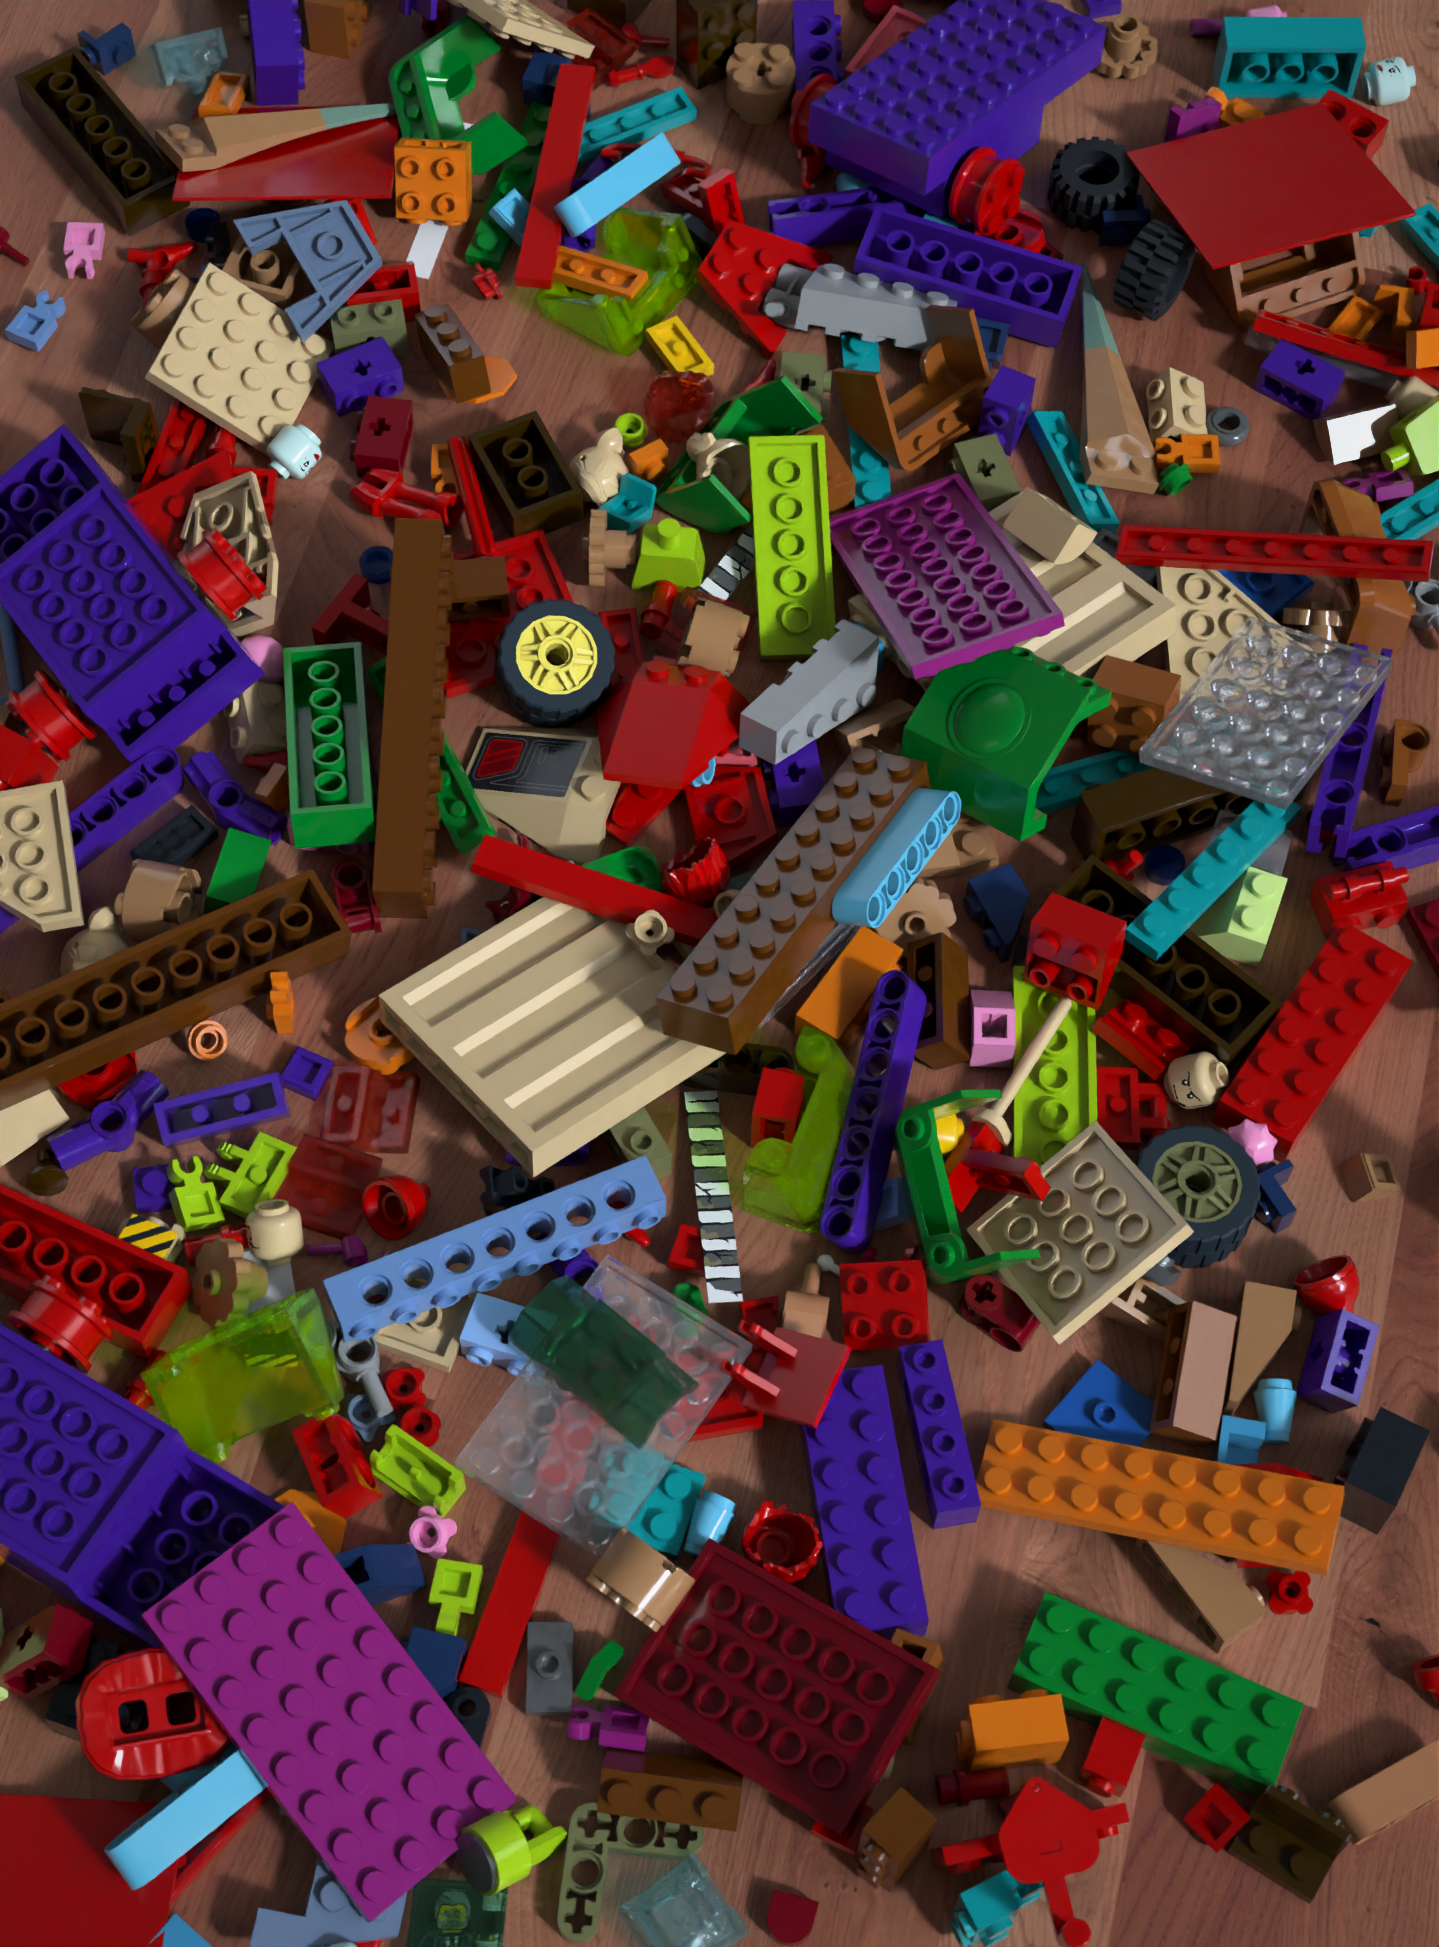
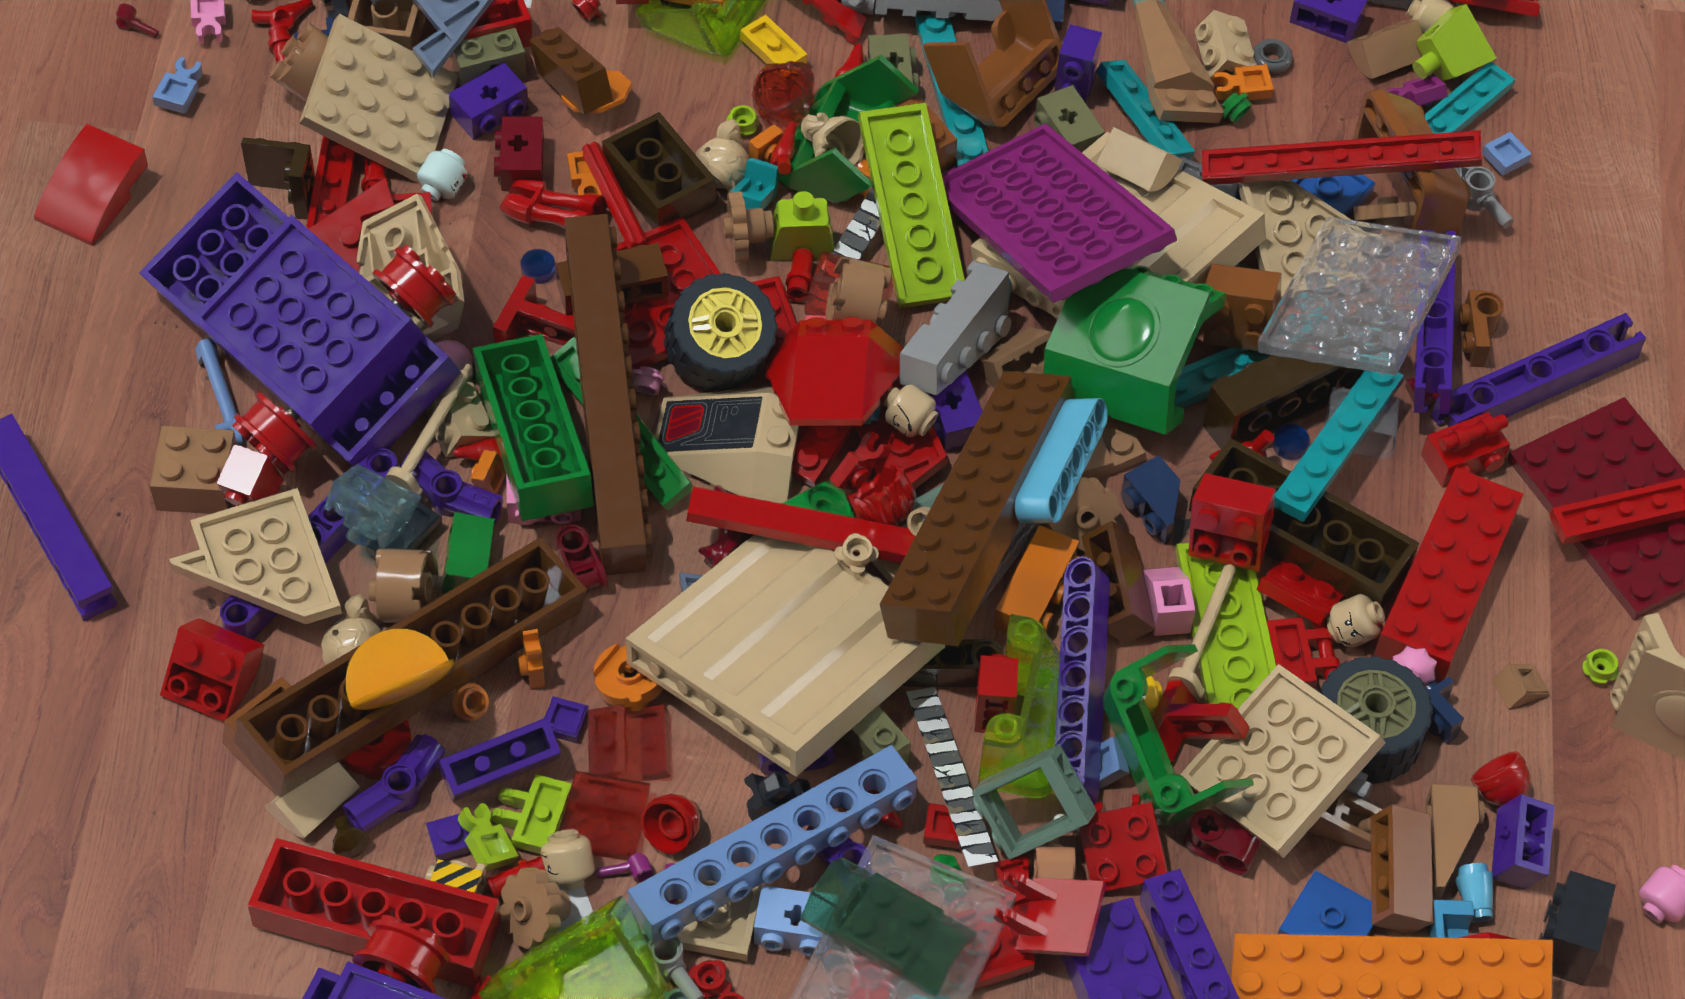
camera: 10 degrees left, 5 degrees down
yellowish green slope [1188,867,1288,968] -> none
none -> clear light blue brick [324,464,422,549]
none -> light orange piece [345,629,454,710]
none -> tan piece [385,364,472,499]
none -> bright pink plate [632,366,666,395]
none -> red animal [770,121,797,174]
none -> red plate [829,432,891,490]
none -> tan head [883,384,938,438]
none -> sand green window [972,744,1097,860]

